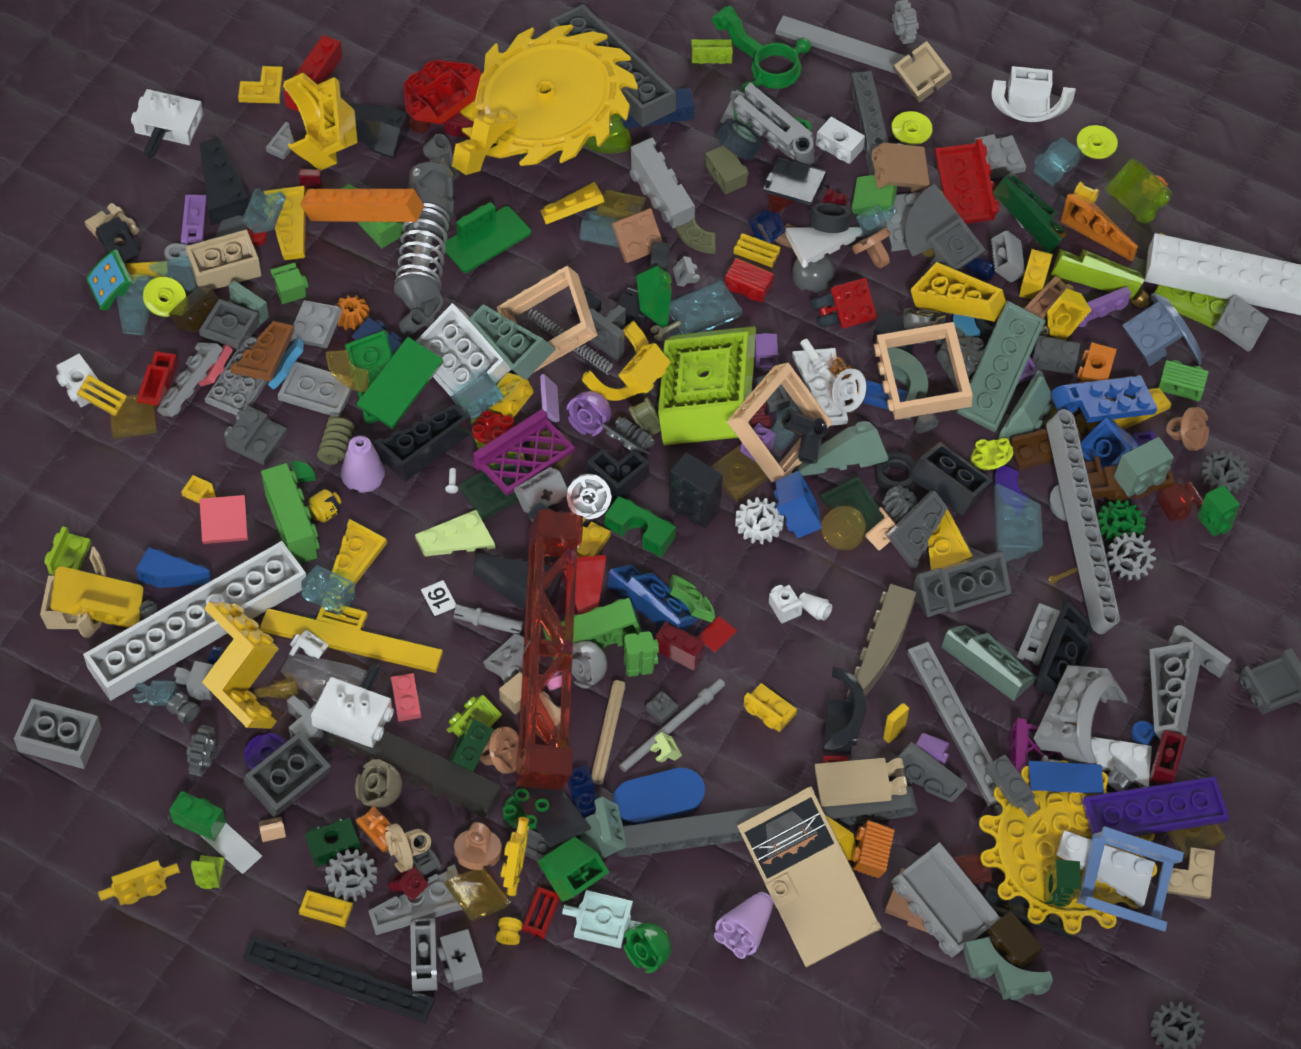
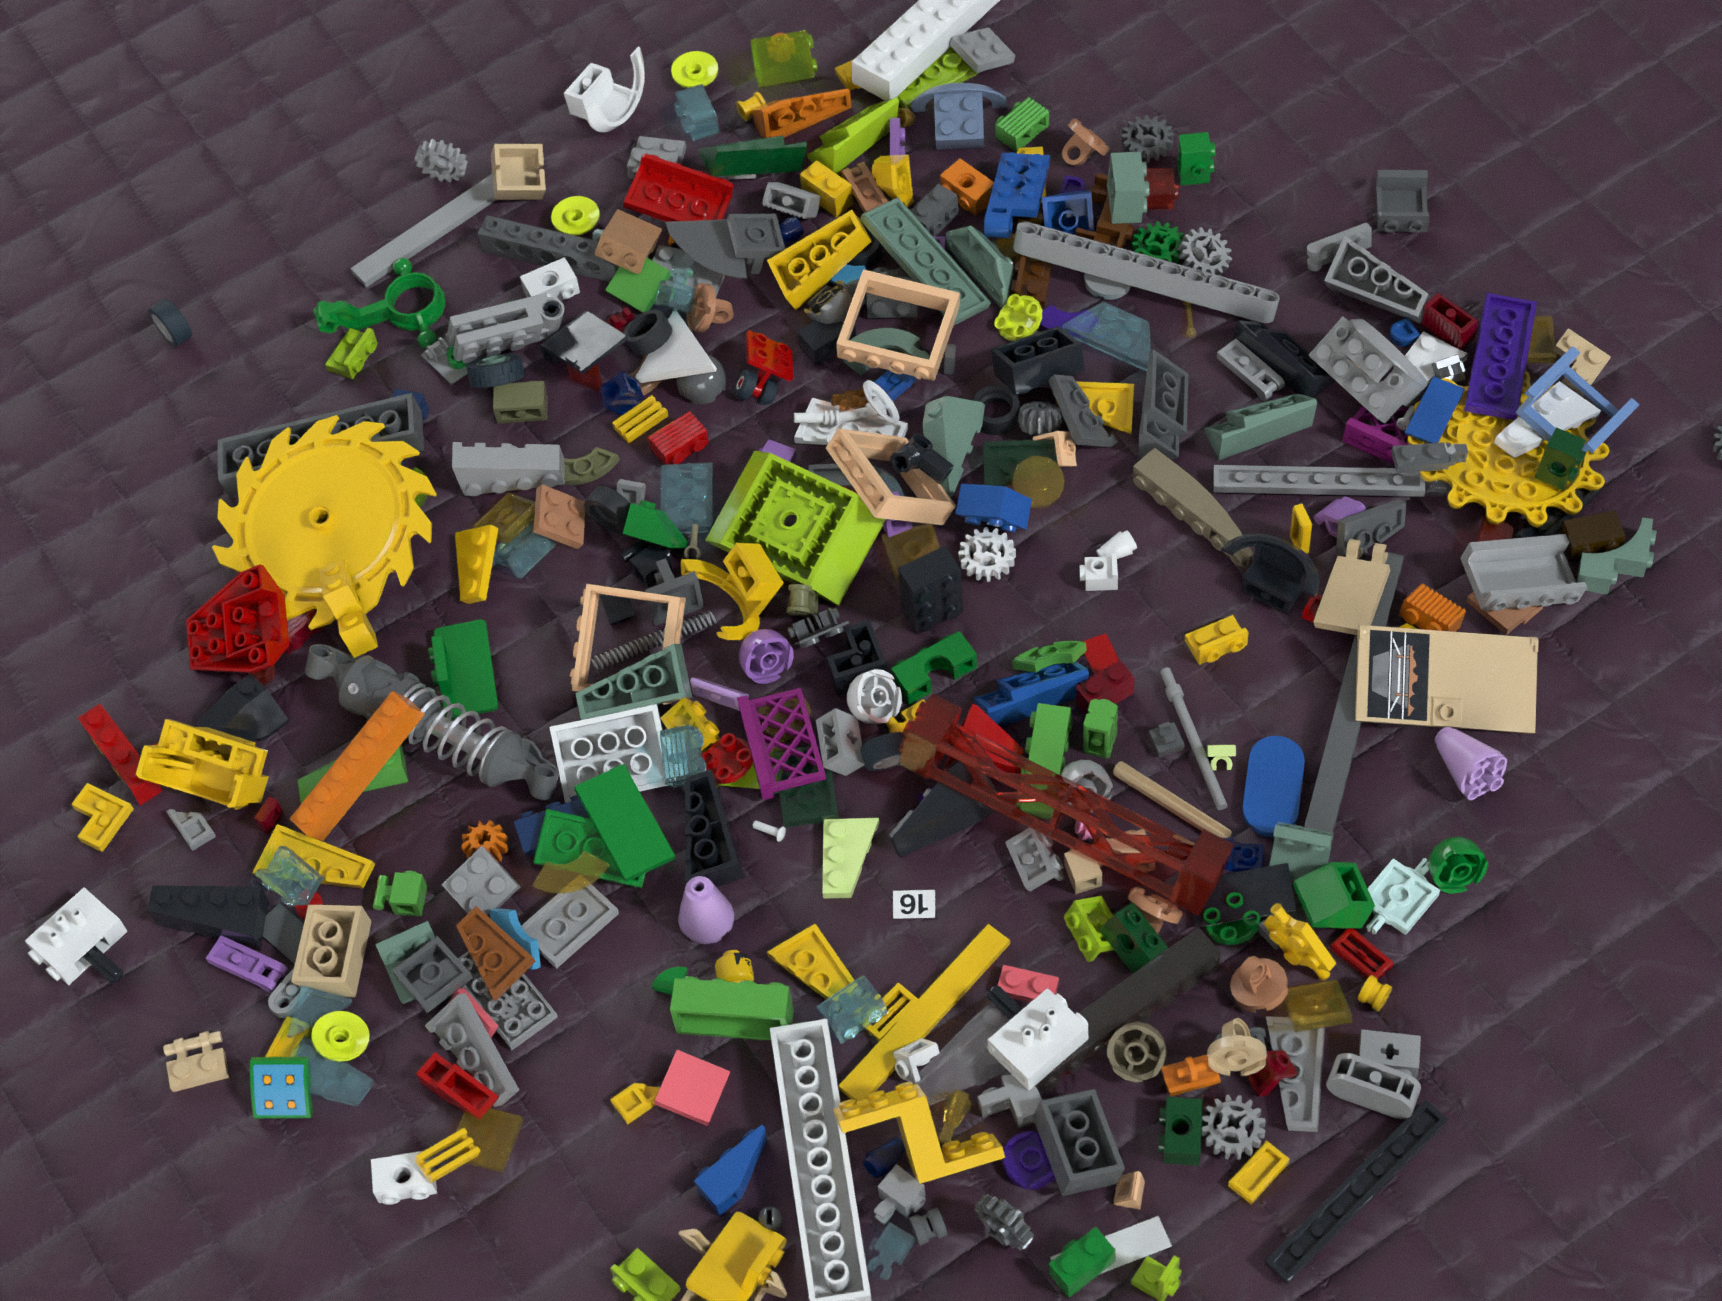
camera: 55 degrees left, 0 degrees up
black brick [95,217,141,265] -> none
dark brown brick [169,287,219,332] -> none
dark grey plate [224,406,287,465] -> none
olive piece [317,416,355,465] -> none
light grey pin [454,604,523,635] -> none

